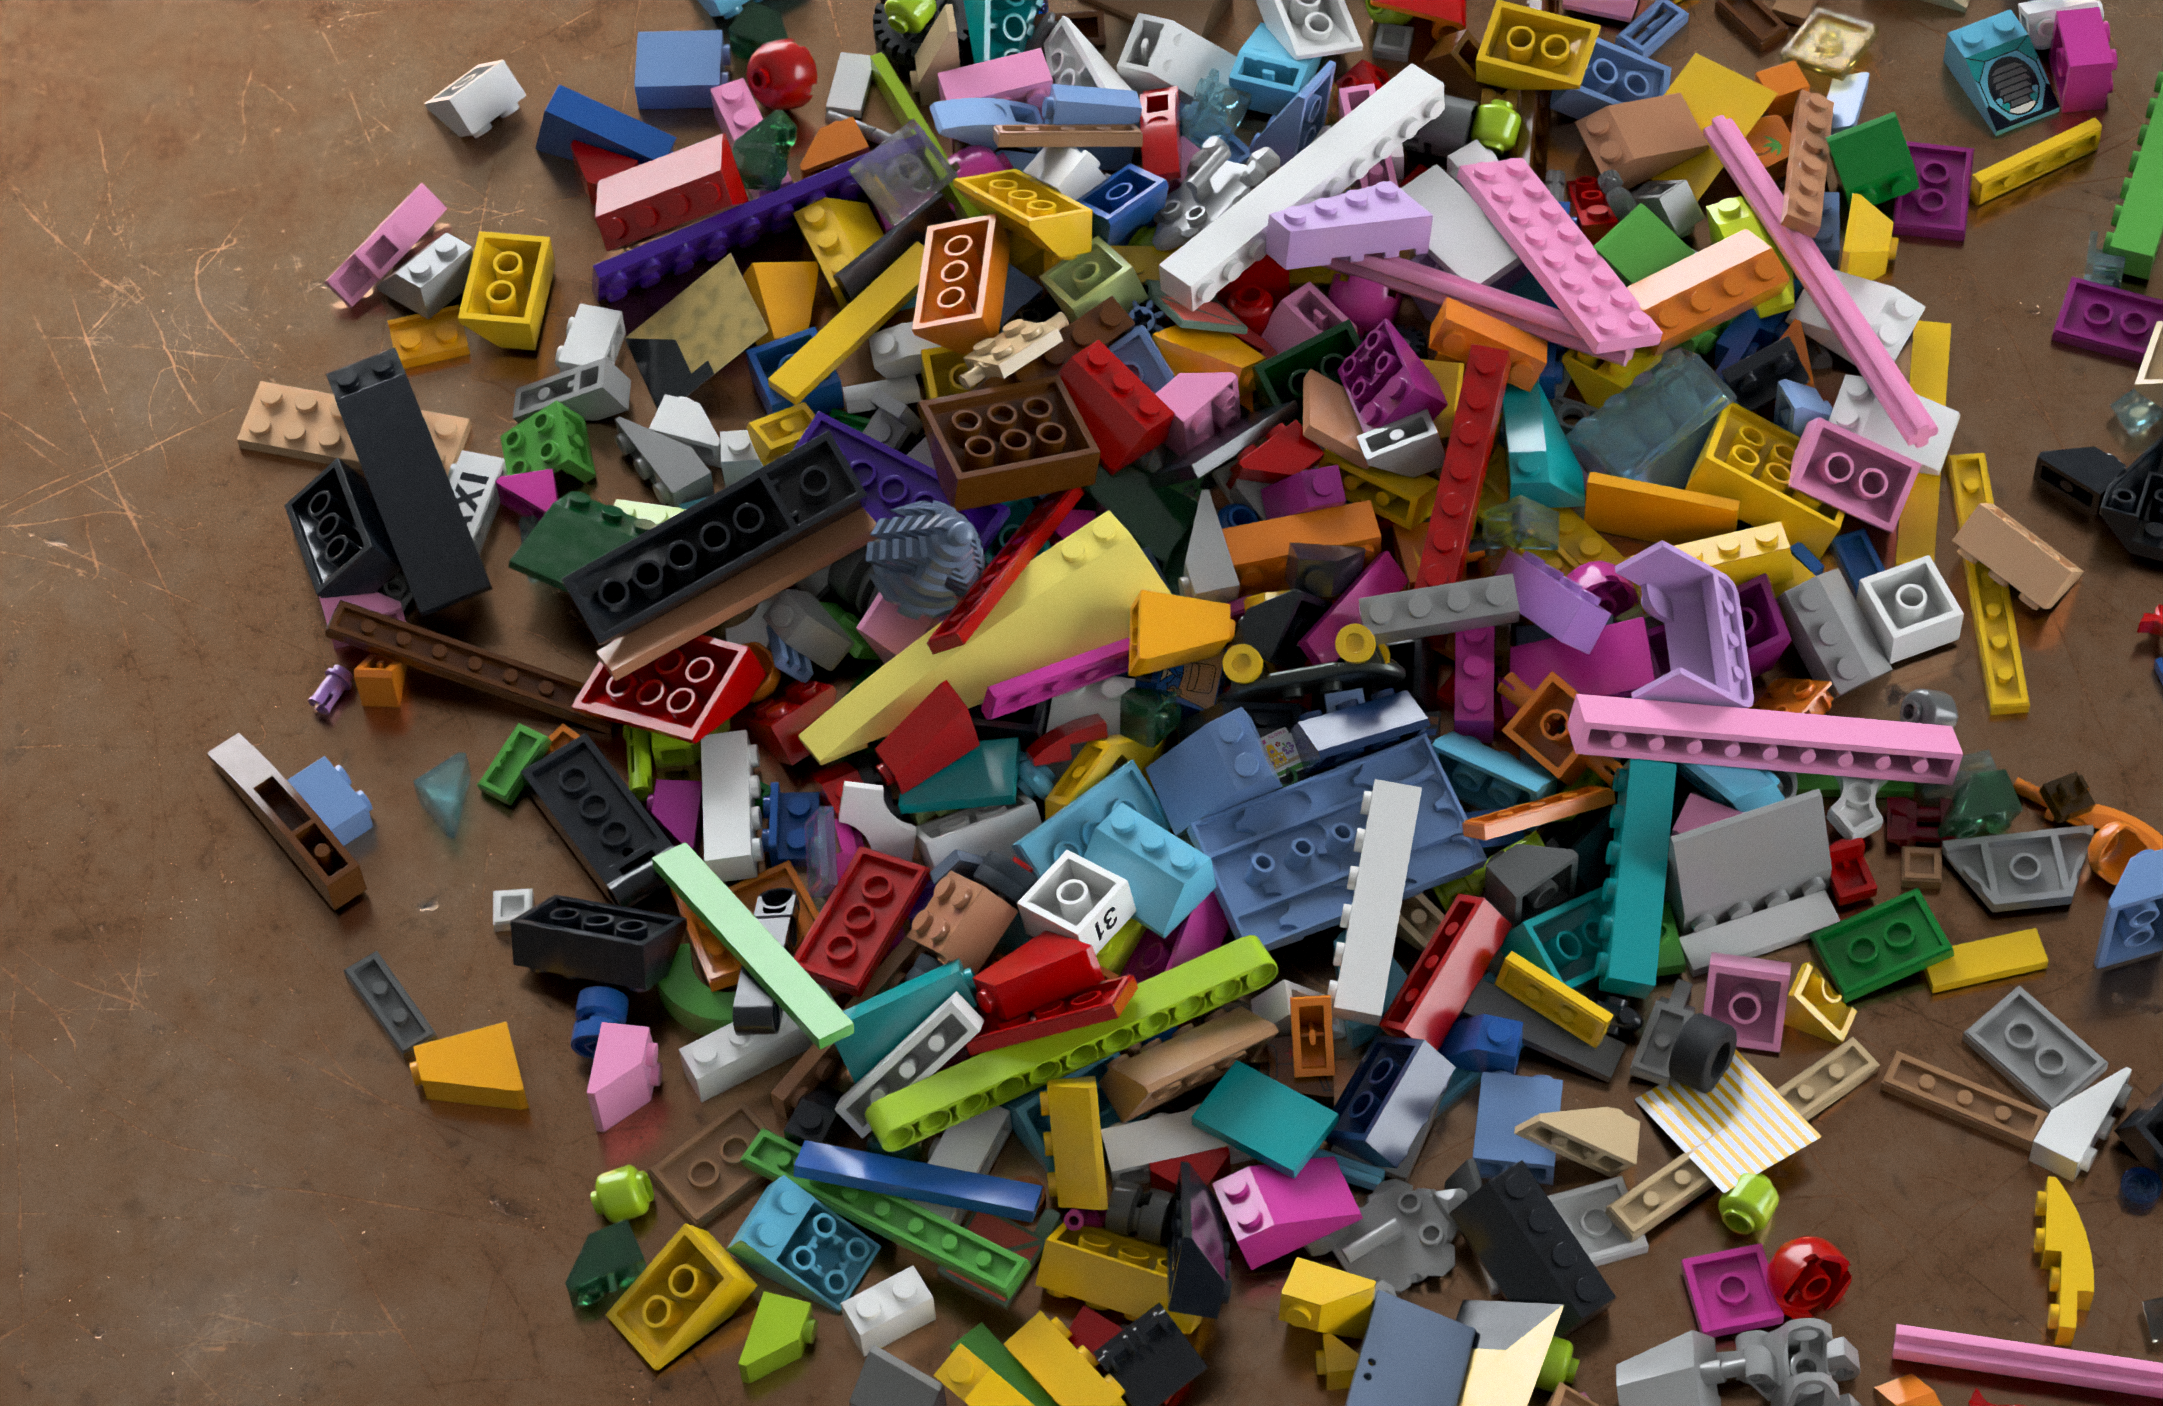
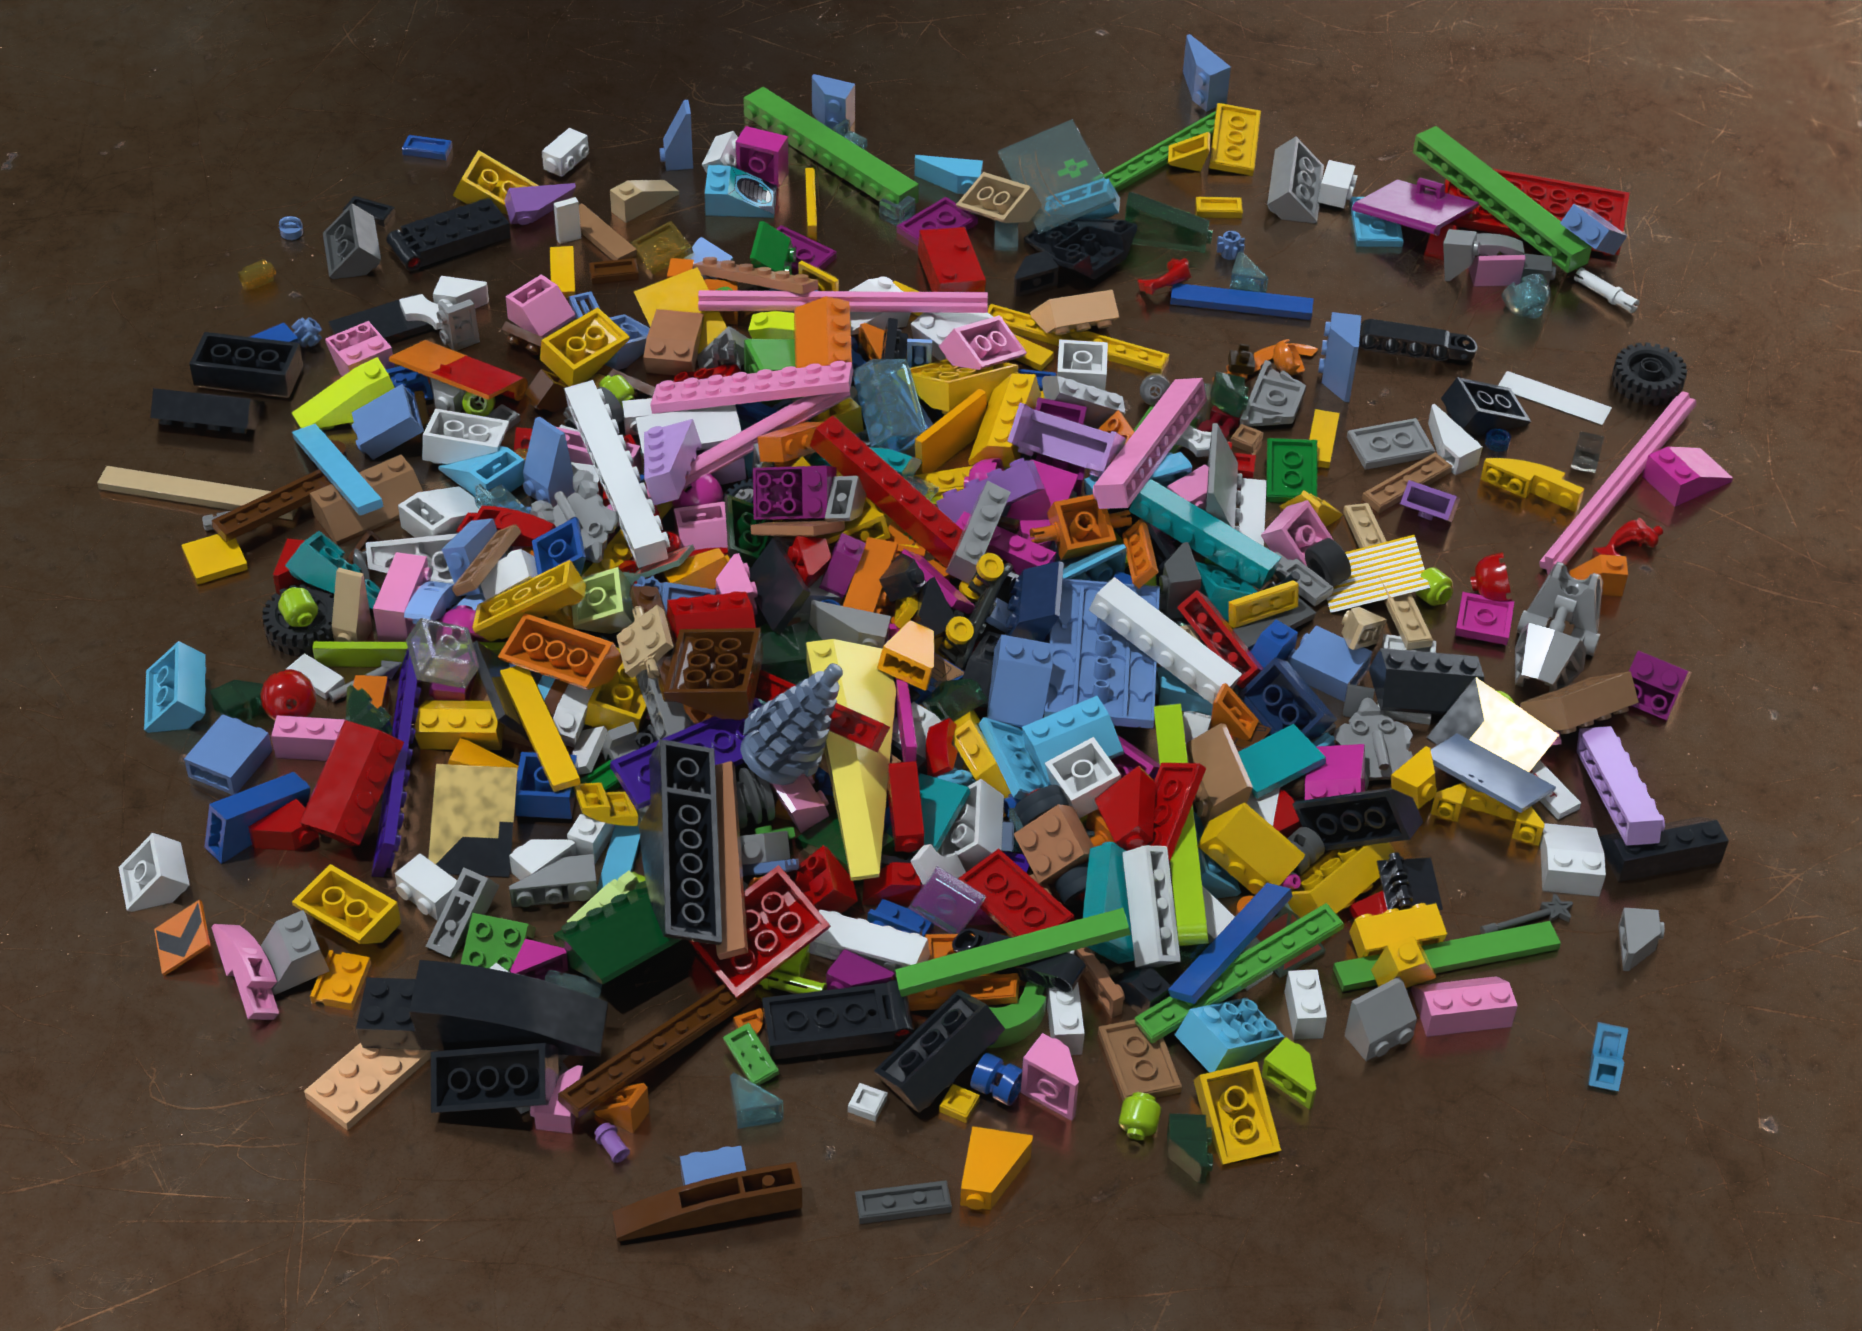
camera: 70 degrees left, 10 degrees down
none -> orange piece [154,900,210,976]
none -> red brick [918,227,986,292]
none -> yellow tile [939,1084,980,1123]
none -> medium lavender brick [1400,480,1460,522]

